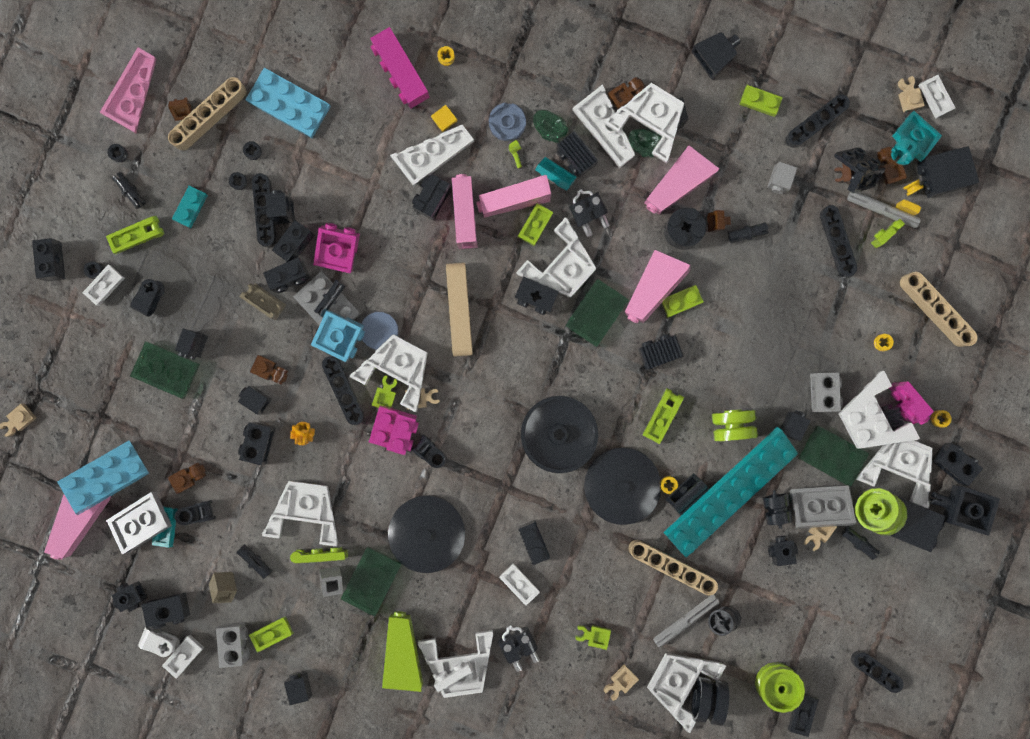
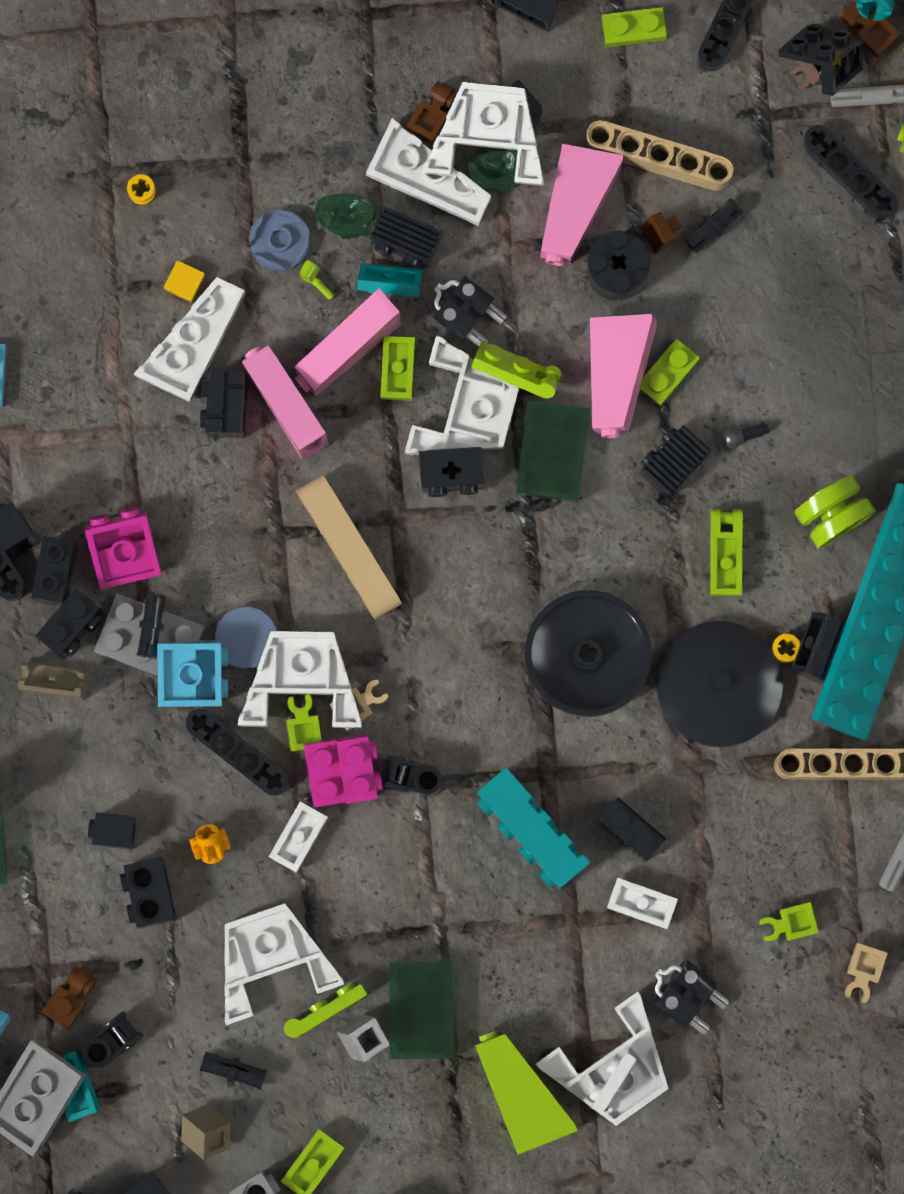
camera: 25 degrees left, 5 degrees down
reddish brown plate [250,355,288,385] -> none
dark pink brick [370,27,430,109] -> none
black dish [388,495,465,573] -> none
light grey brick [767,162,797,194] -> none
none -> white plate [269,802,328,873]
none -> lime plate [471,341,561,399]
none -> teal wedge [476,768,590,891]
none -> tan beam [586,120,733,191]
none -> piece [722,424,769,449]

